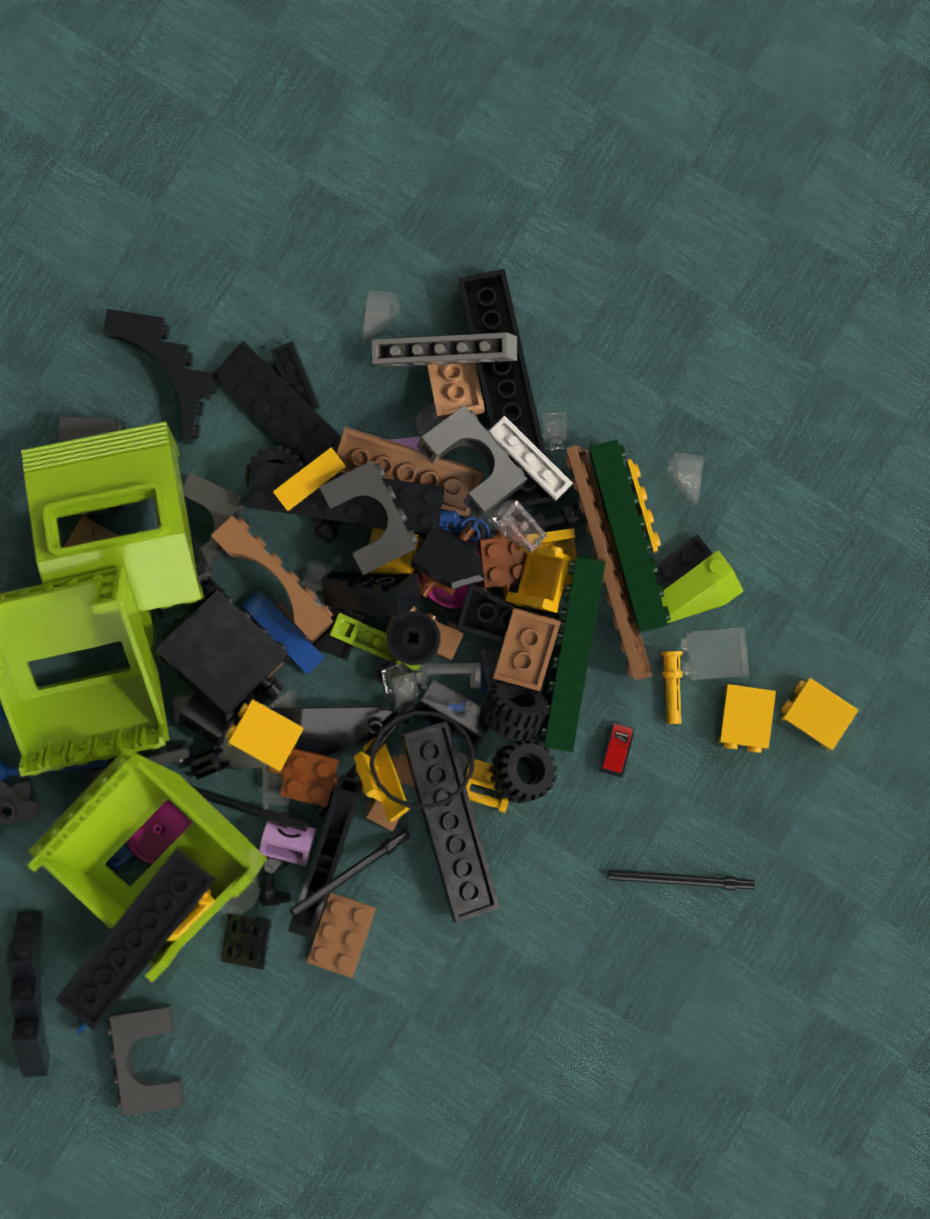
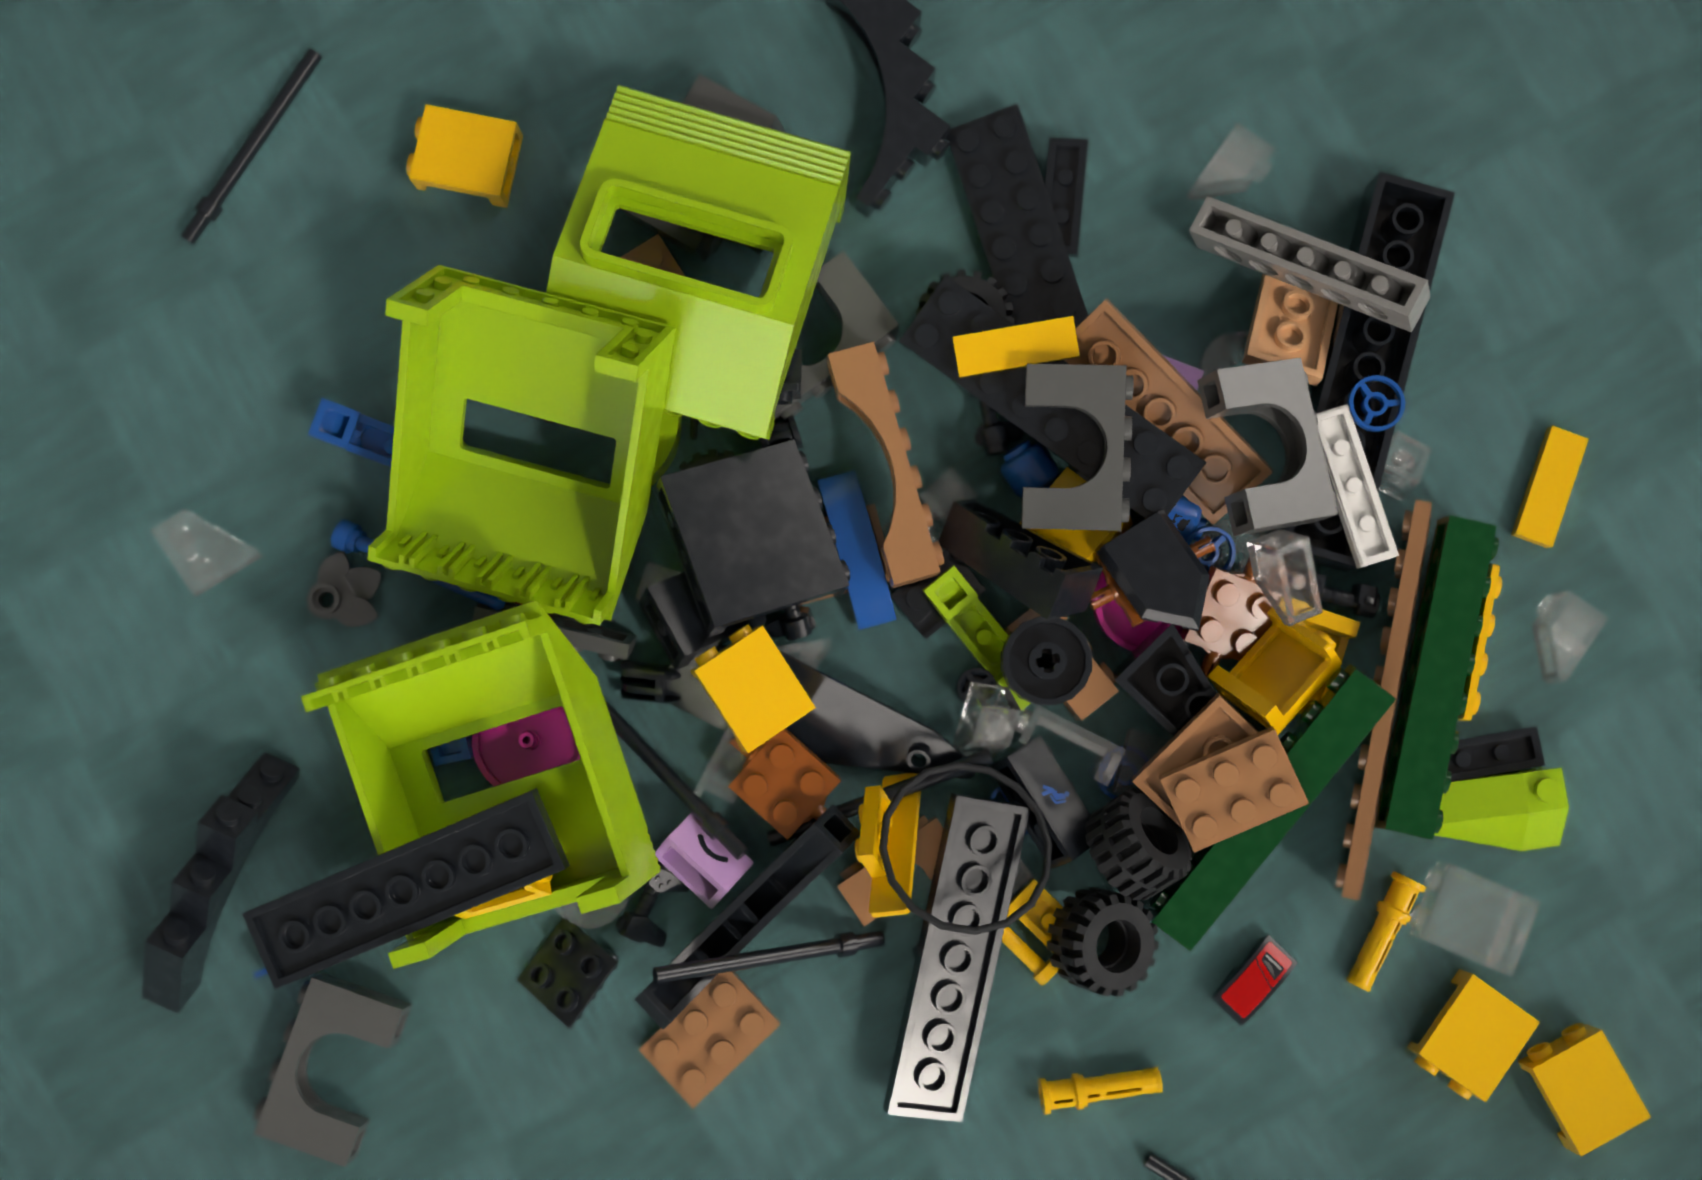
camera: 30 degrees right, 0 degrees up
none -> blue head [1000,440,1059,498]
none -> yellow pin [1037,1066,1163,1115]
none -> medium nougat plate [1159,726,1309,852]
none -> blue piece [1347,375,1405,432]
none -> yellow tile [1511,425,1589,549]

